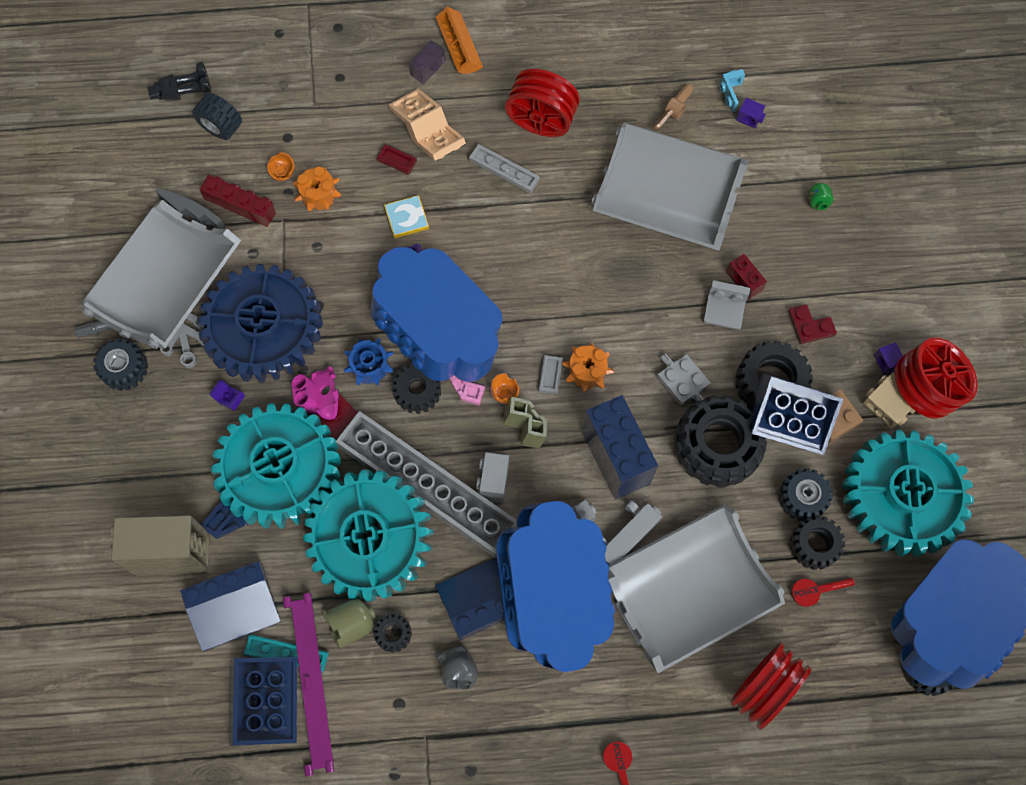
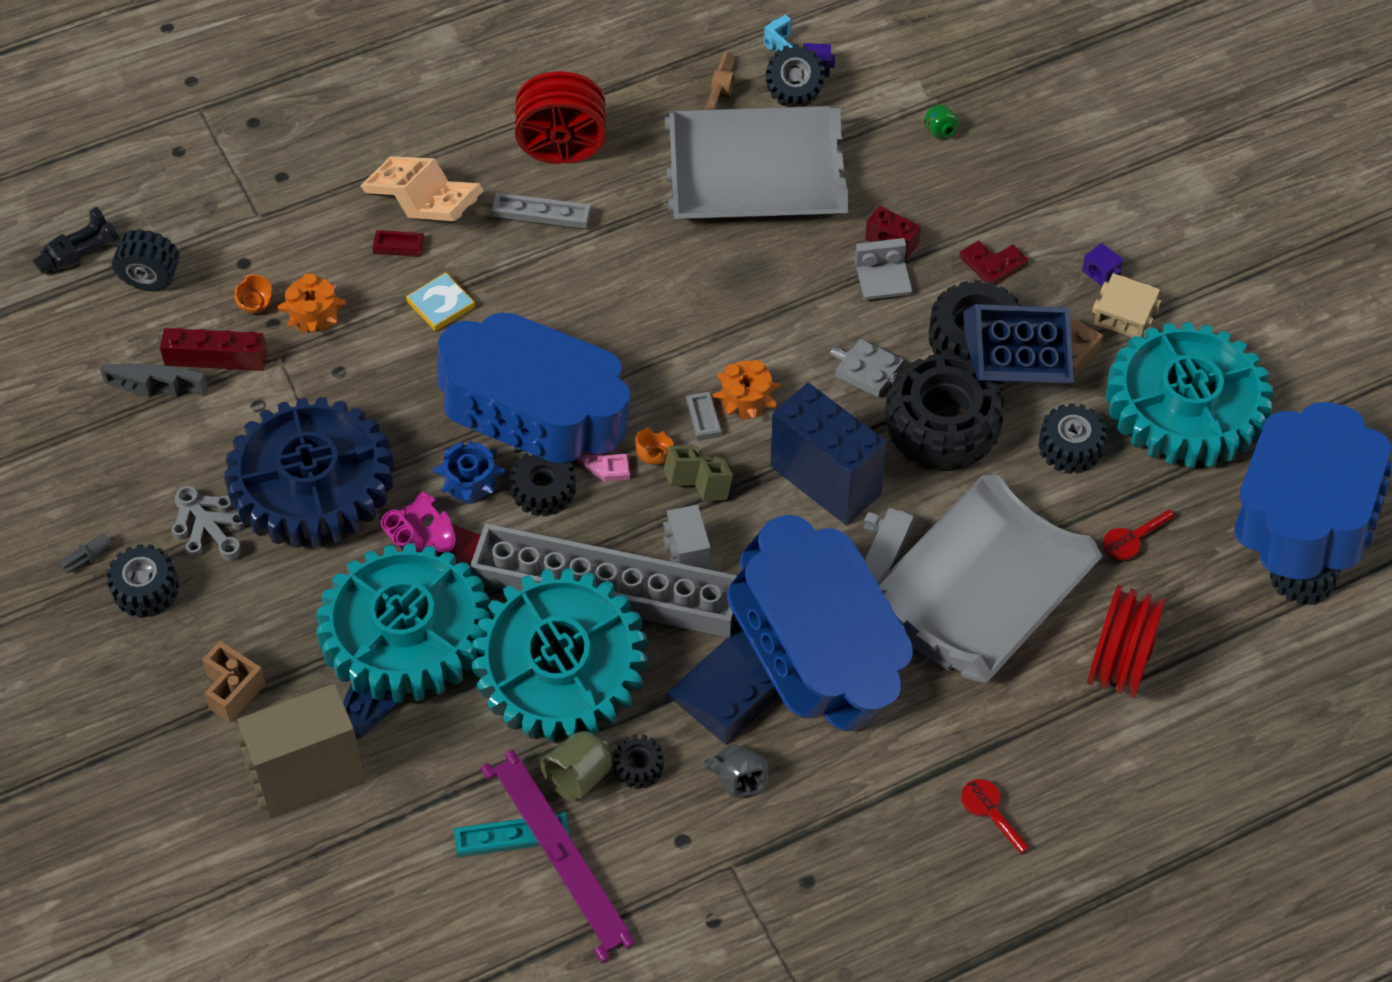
camera: 20 degrees left, 15 degrees down
light grey panel [79,200,241,349] -> none
slope [180,561,281,652] -> none
dark purple bracket [209,380,245,411] -> none
dark blue slope [229,657,297,746] -> none
clear purple brick [409,40,446,84] -> none
orange brick [436,6,483,74] -> none
black tyre [790,516,846,570] -> none
red wheel [895,337,978,419] -> none
none -> medium nougat brick [202,641,266,723]
none -> black wheel [766,44,825,107]

